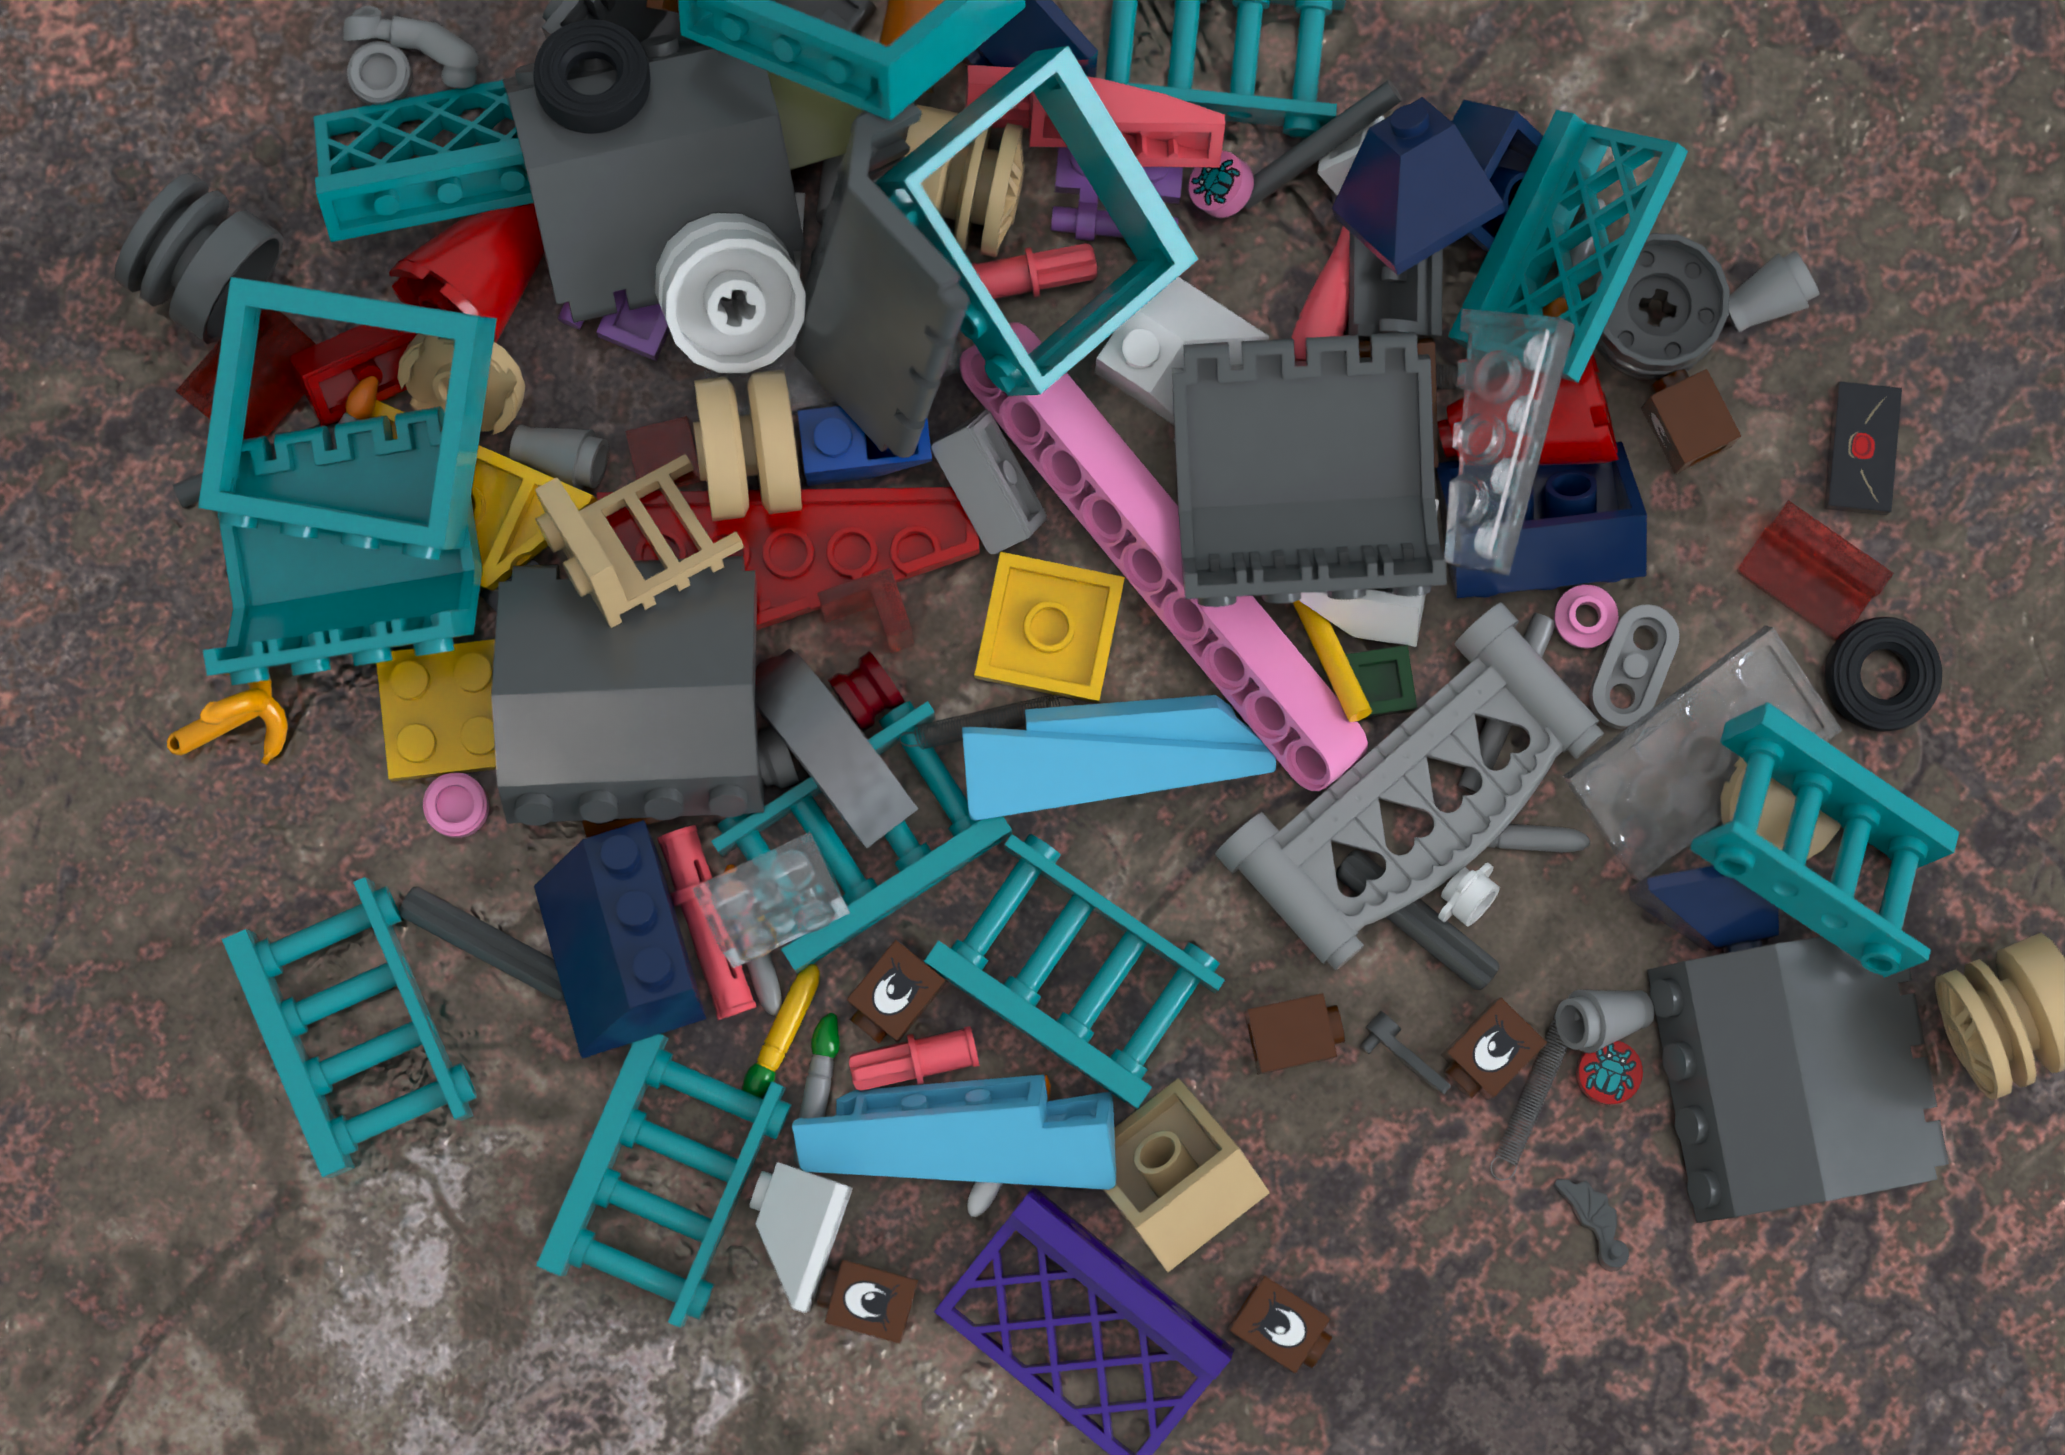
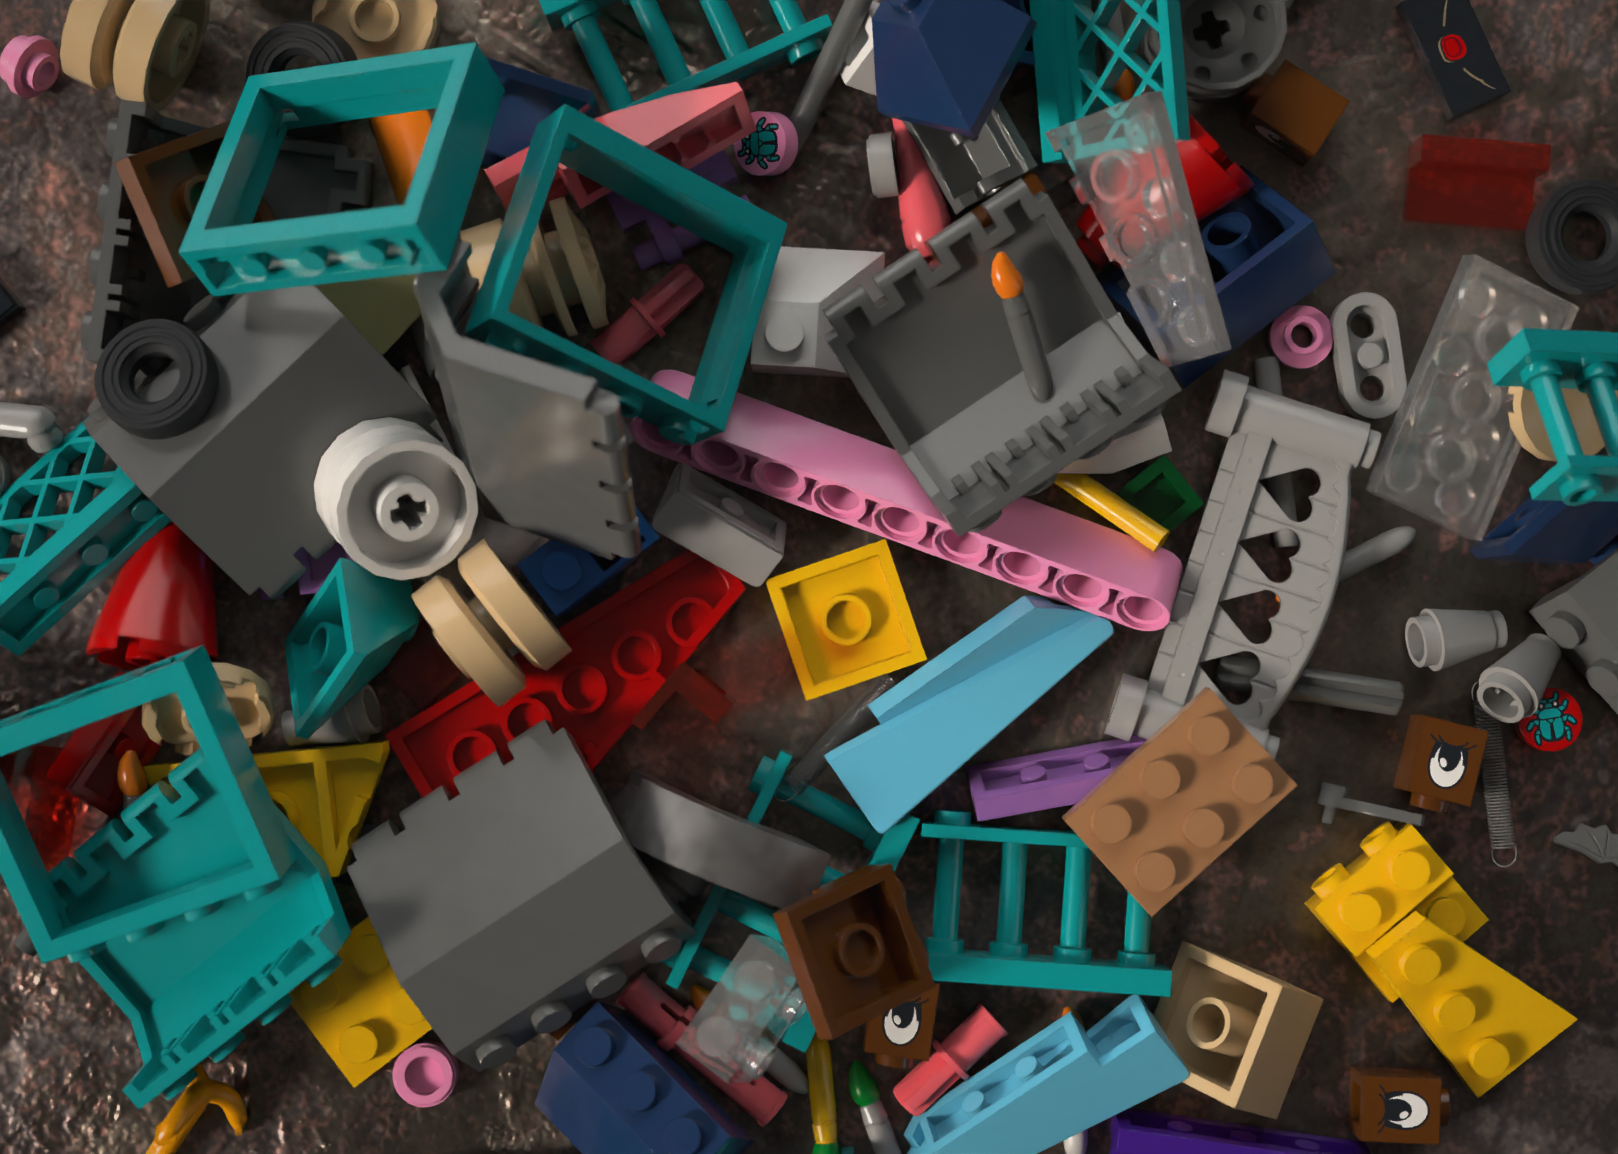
camera: 25 degrees left, 5 degrees up
tan plate [535,454,744,628] -> none
dark red wheel [828,651,905,732] -> none
reddish brown brick [1244,993,1345,1075] -> none
white plate [1438,862,1500,926] -> none
none -> teal slope [284,557,420,739]
none -> reddish brown plate [773,863,936,1040]
none -> light grey tile [866,132,899,198]
none -> medium lavender hinge [966,736,1147,822]
none -> dark grey piece [991,252,1053,401]
none -> medium nougat plate [1061,687,1297,917]
none -> yellow plate [1304,821,1489,1003]
none -> yellow wing [1365,911,1578,1098]
none -> light grey cone [1405,608,1508,671]

